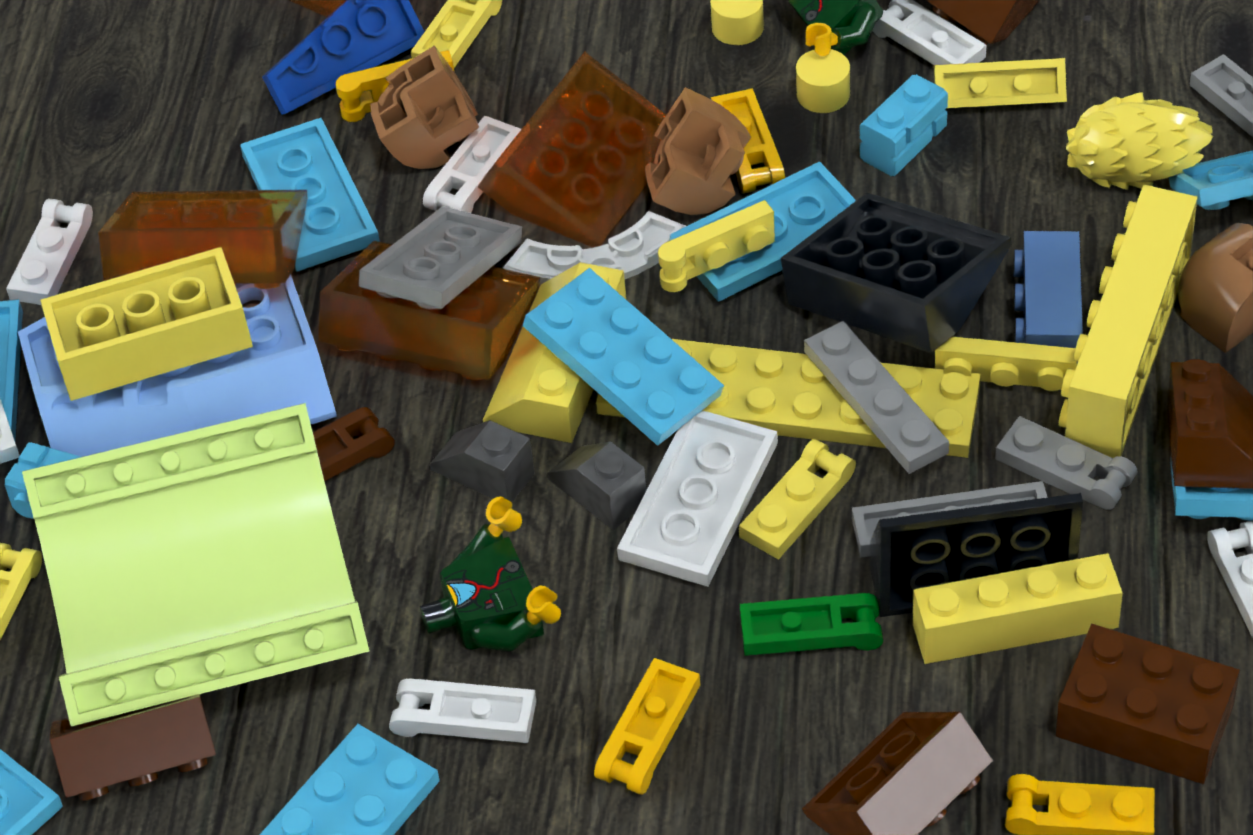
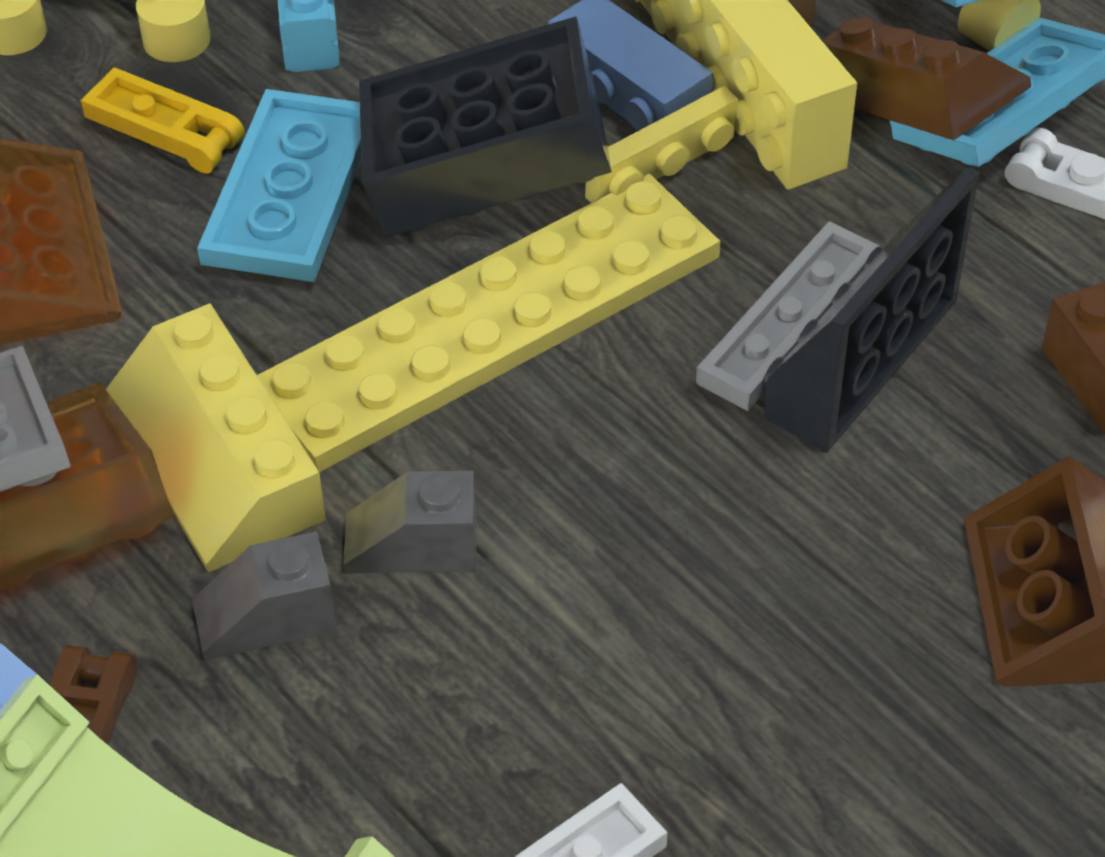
camera: 50 degrees left, 0 degrees up
dark green torso [420,496,561,652] -> none
white tile [503,211,686,287] -> none
medium azure plate [523,268,724,446] -> none
yellow plate [594,658,700,795] -> none
white plate [617,410,778,587] -> none
medium nougat brick [645,87,751,215] -> none
light yellow plate [658,200,775,292] -> none
light yellow plate [739,439,856,560] -> none
green plate [740,593,884,656] -> none
light grey plate [804,321,949,474] -> none
light yellow brick [913,553,1123,664] -> none
light grey plate [995,416,1138,510] -> none

